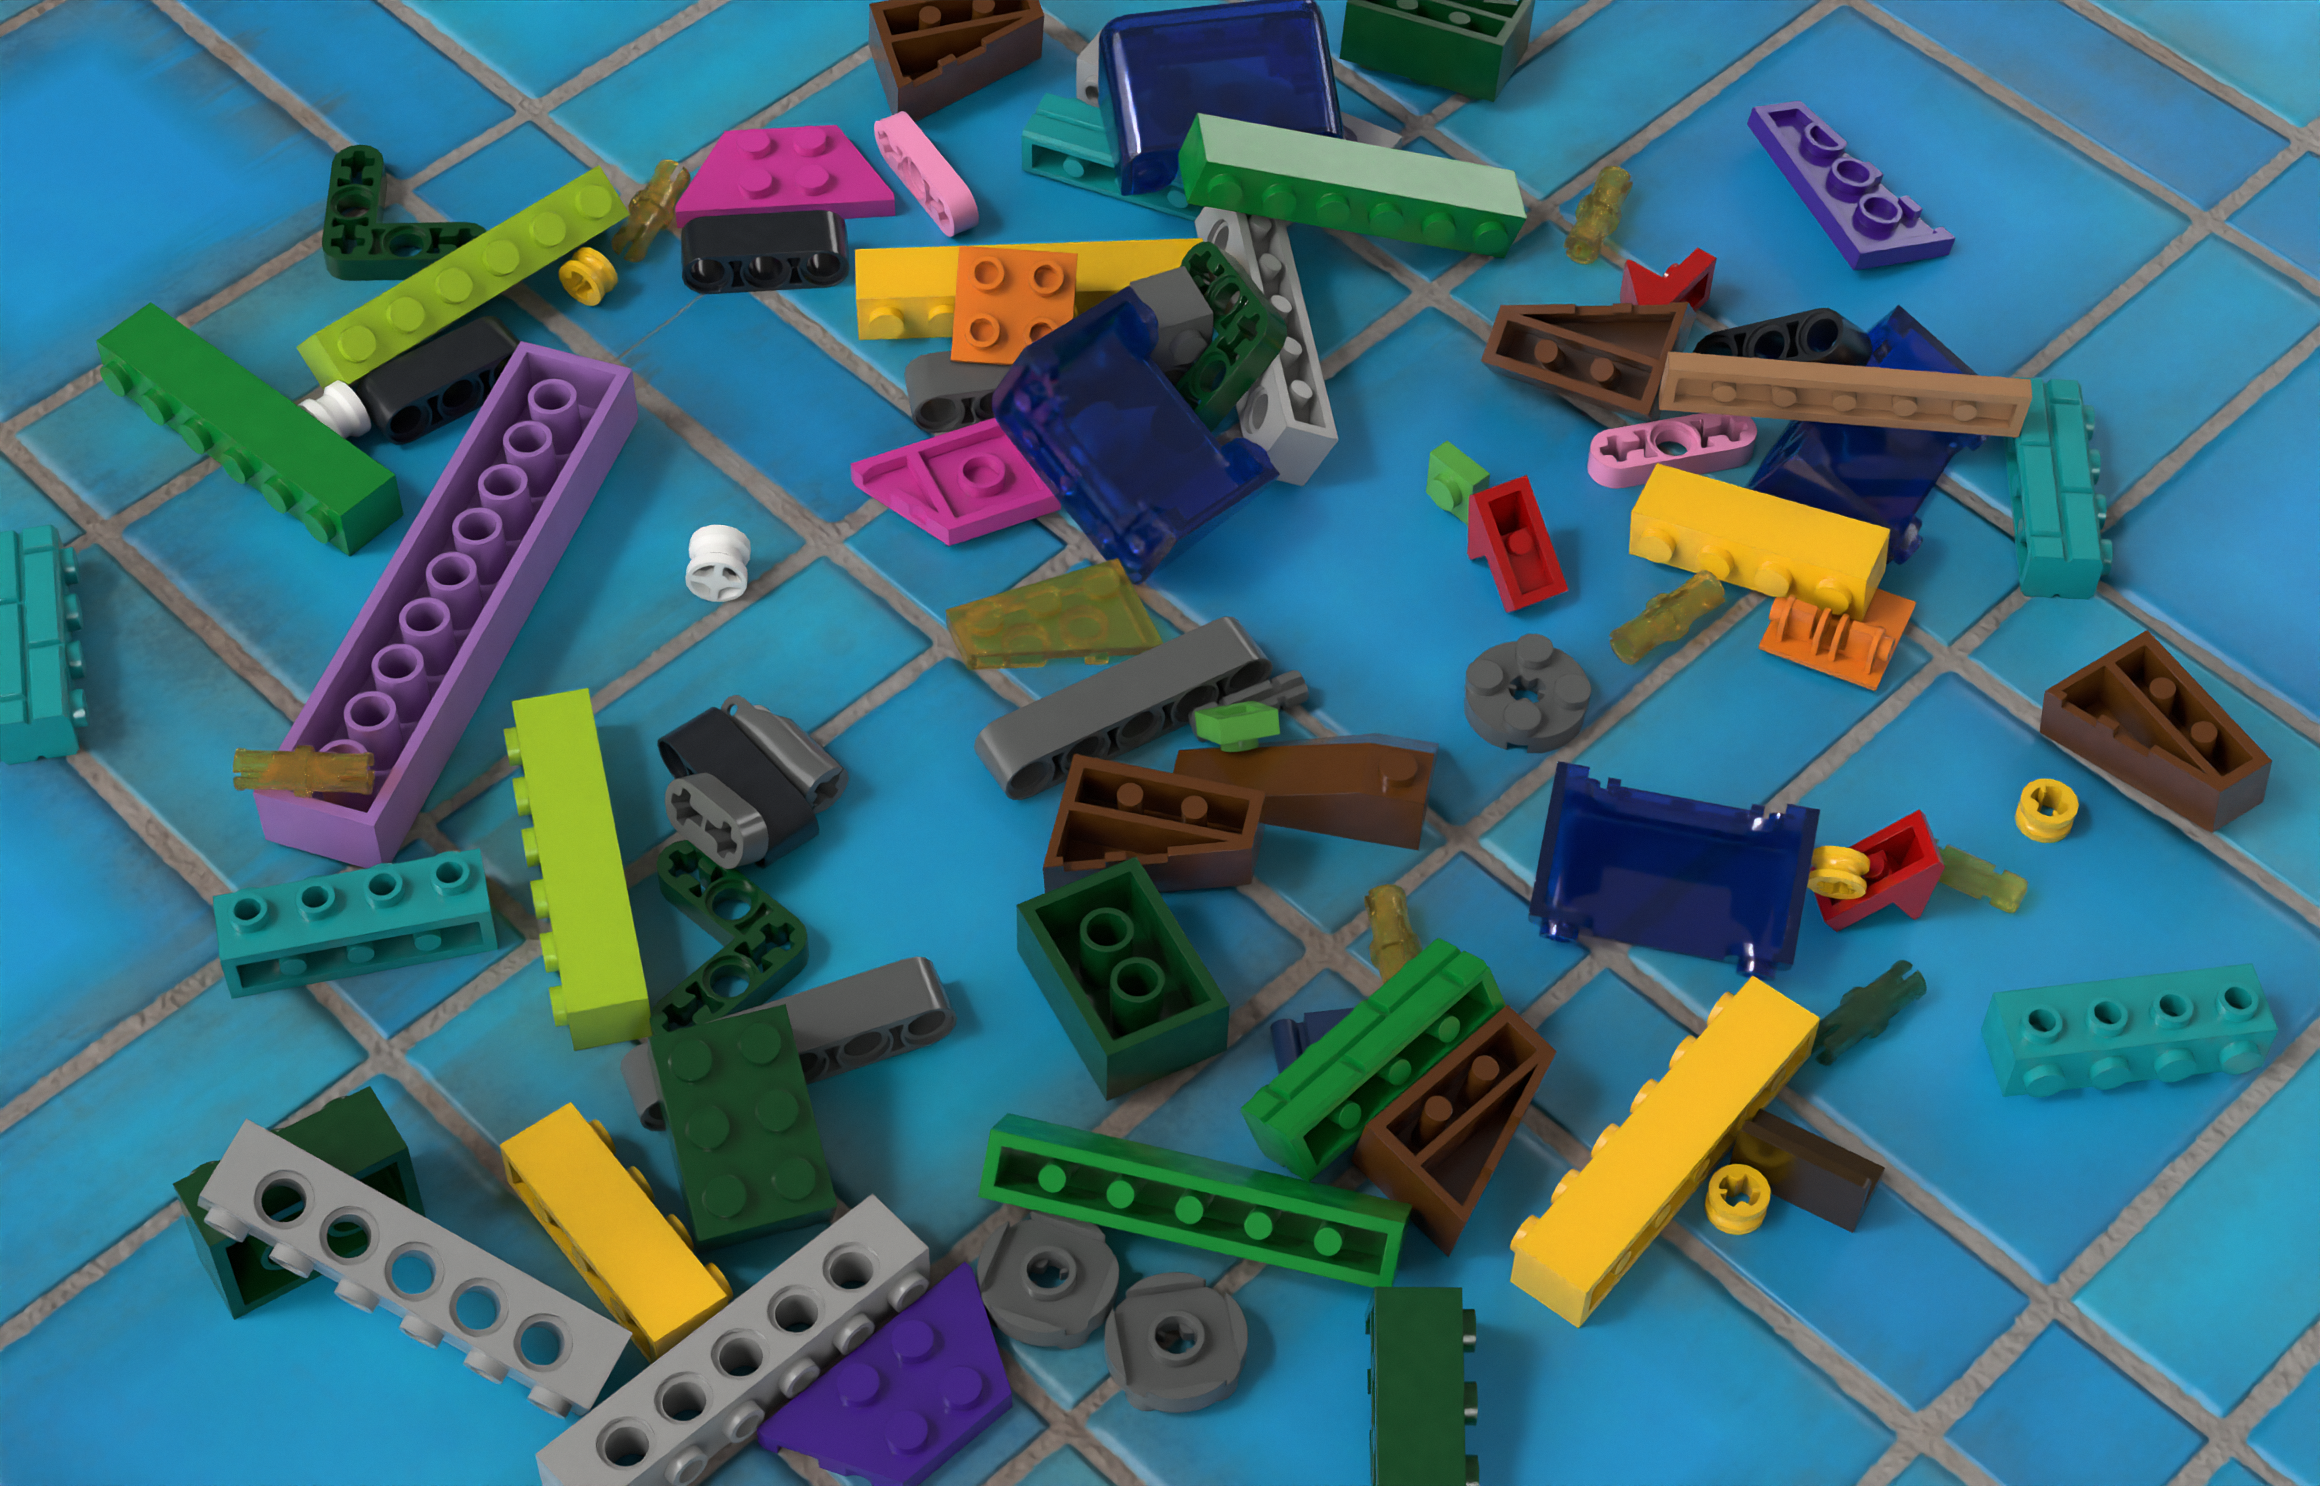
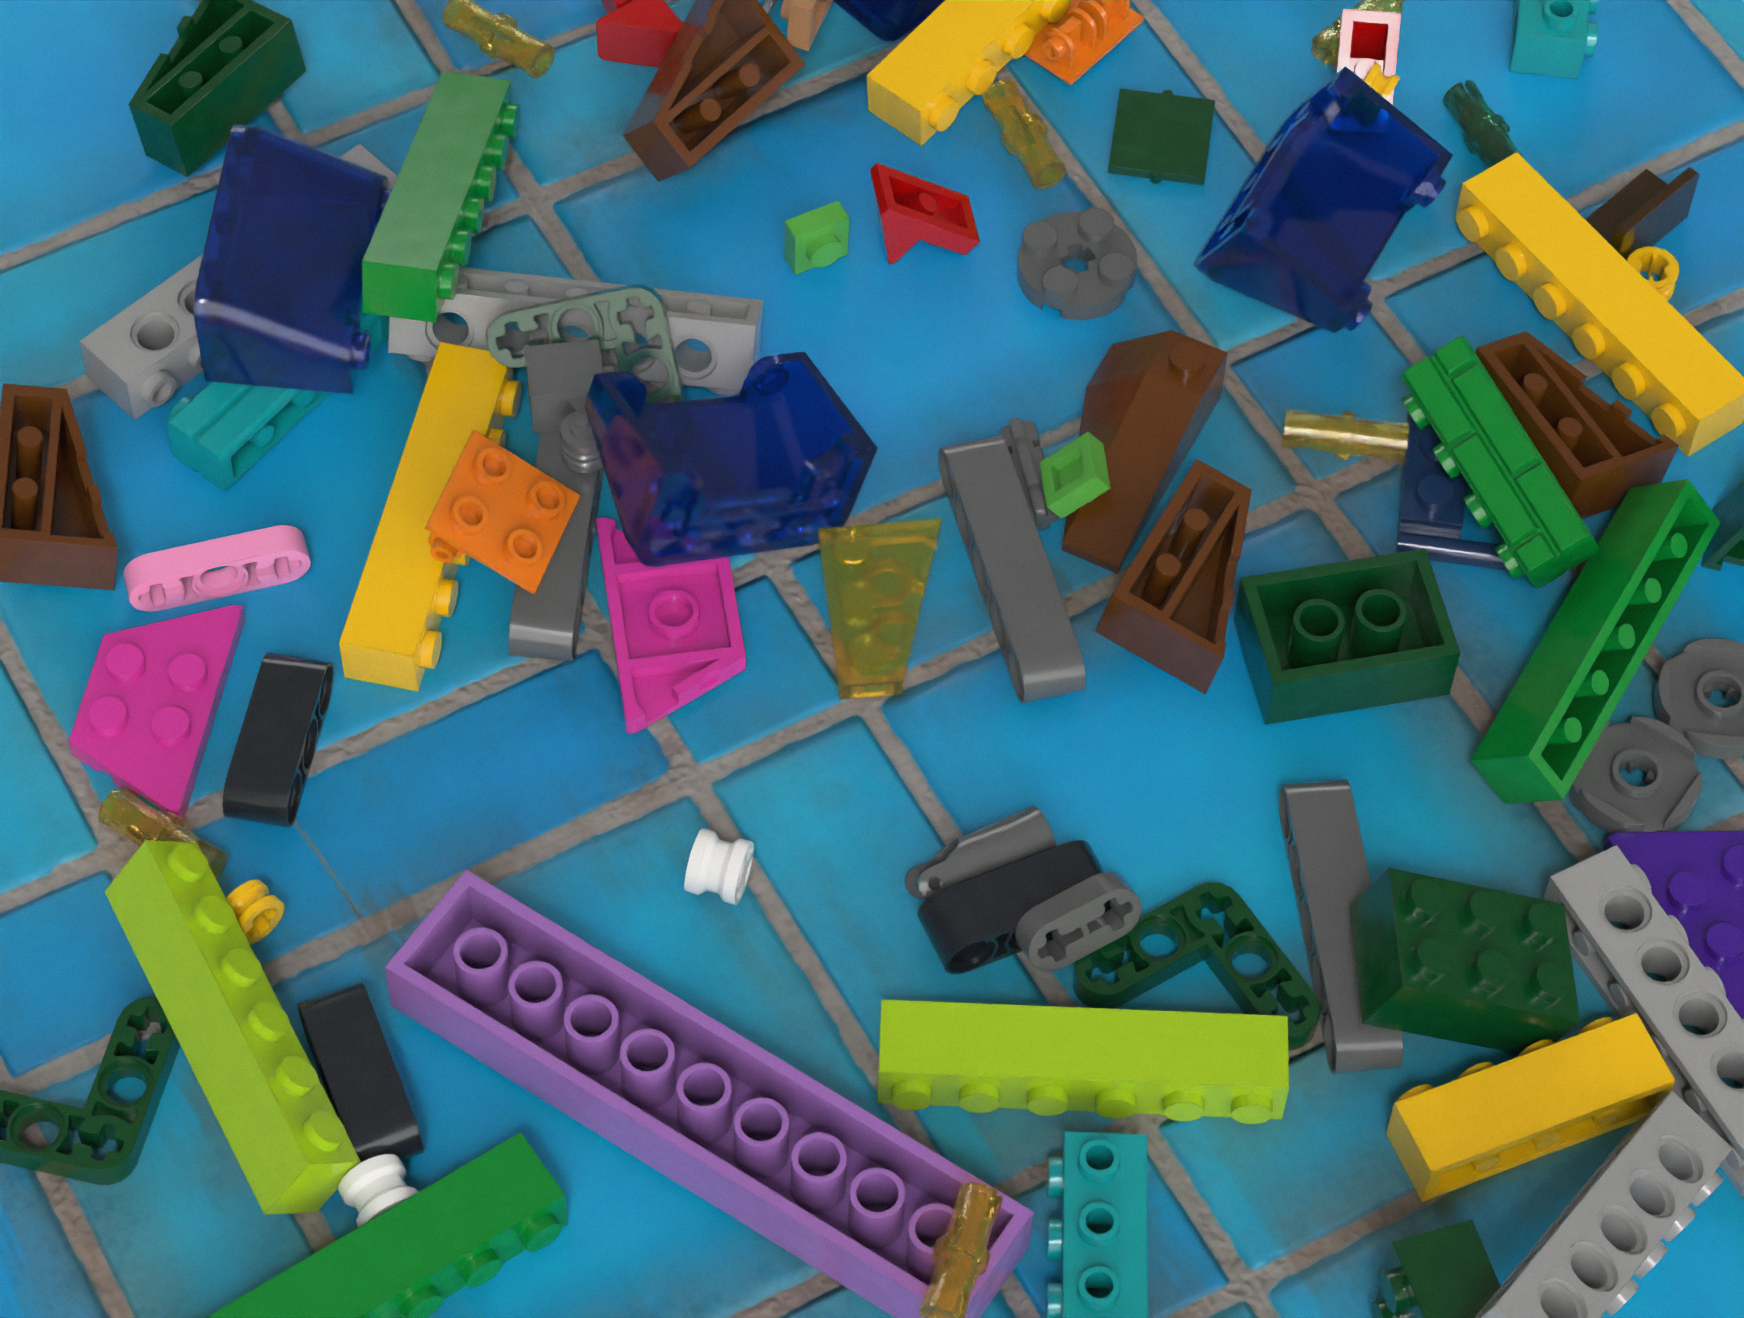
camera: 75 degrees left, 5 degrees up
bright pink beam [1587,413,1757,489] -> none
none -> dark green piece [1108,88,1215,185]

